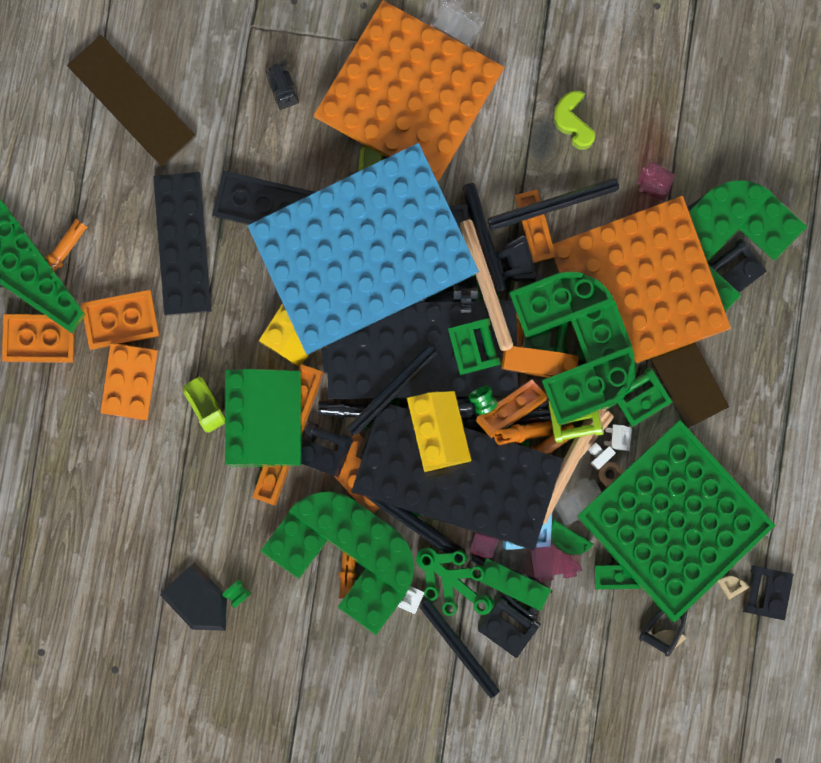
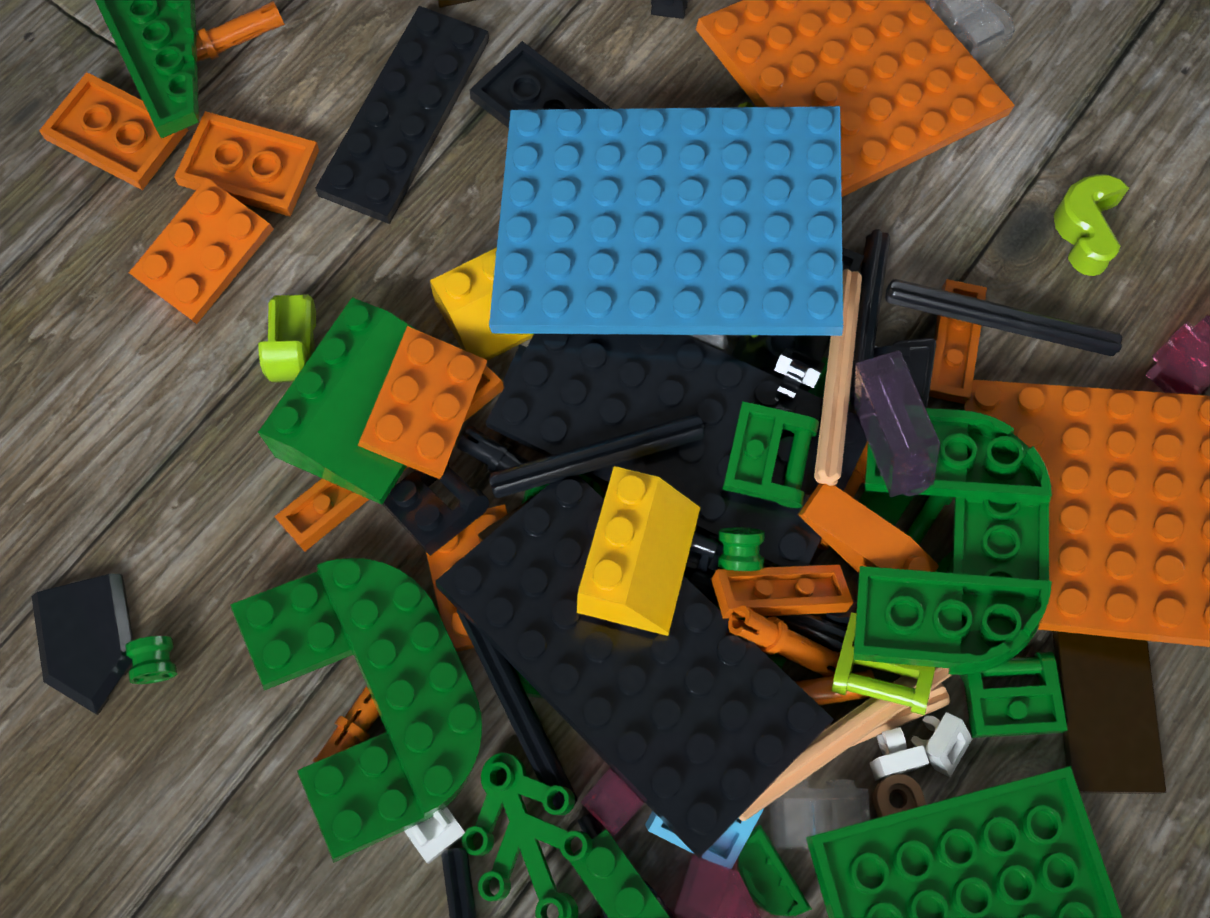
camera: 25 degrees right, 15 degrees down
none -> orange plate [357,326,487,479]
none -> clear purple window [854,350,940,497]

